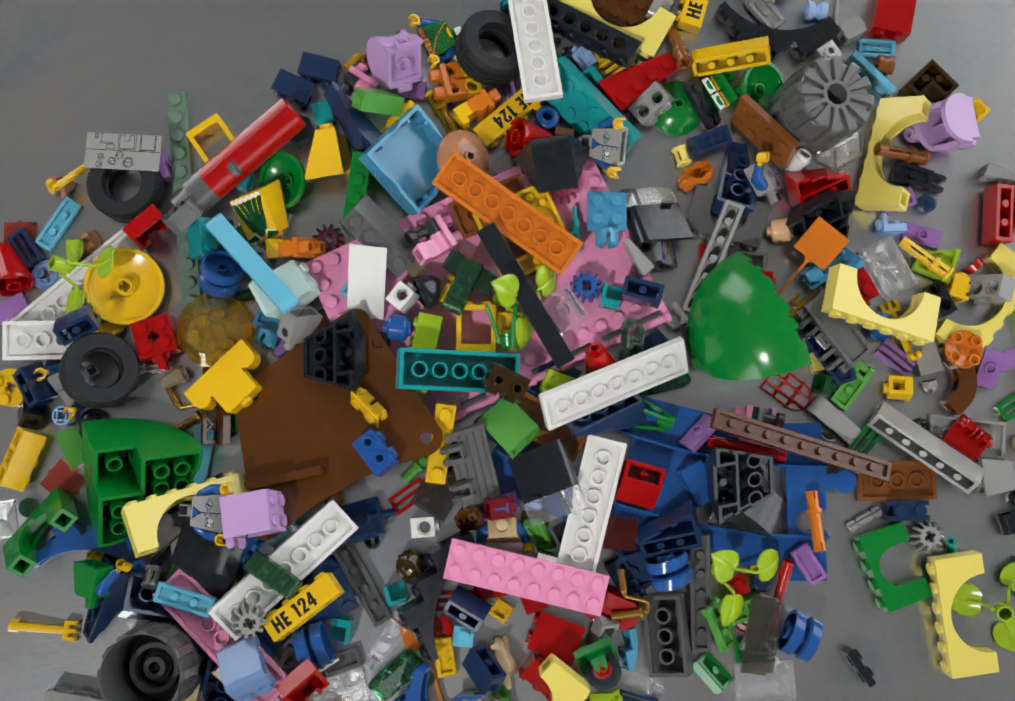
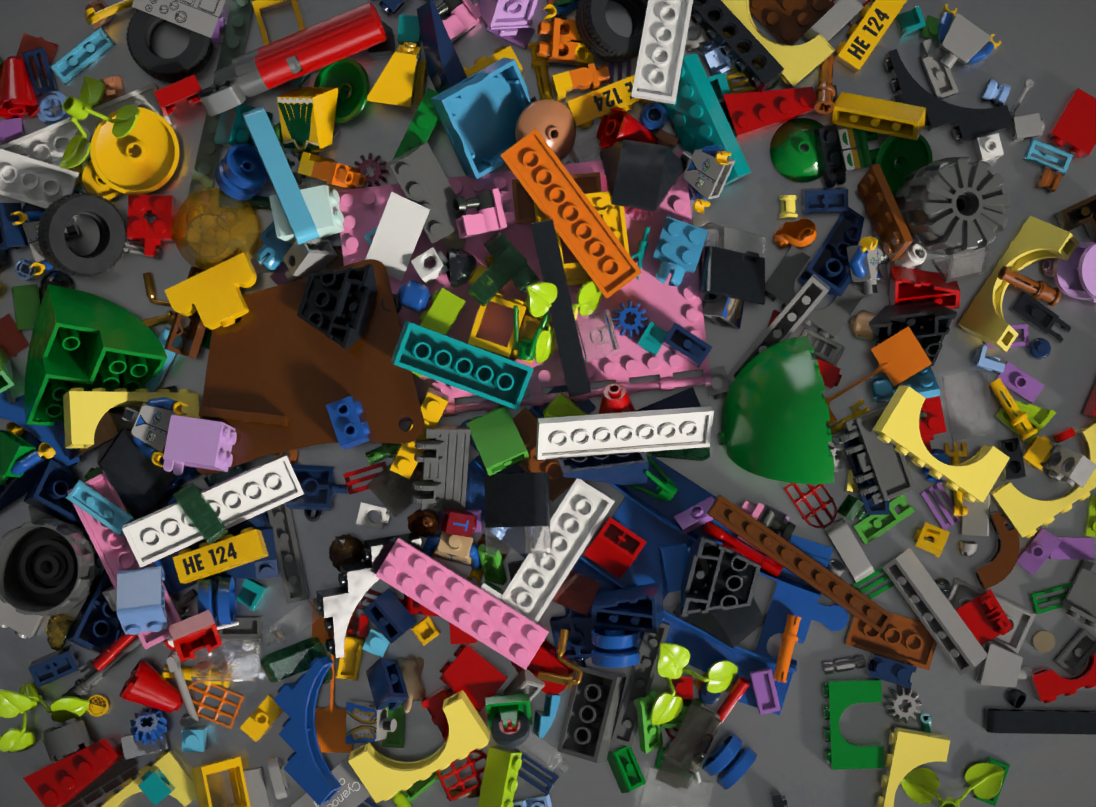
camera: 20 degrees right, 5 degrees up
dark blue brick [52,303,102,346] -> none
dark grey bush [141,565,163,590] -> none
dark tan cone [158,365,189,389] -> none
light grey gear [230,602,267,639] -> none
yellow hinge [350,387,388,428] -> none
bright green slope [352,87,404,117] -> none
teal panel [383,580,410,607] -> none
dark brown brick [481,363,531,404] -> none
clear green beam [618,317,645,361] -> none
light grey slope [623,238,654,279] -> none
light grey brick [628,81,675,127] -> none
medium azure tile [846,50,897,98] -> none
orange dish [945,330,983,369] -> none

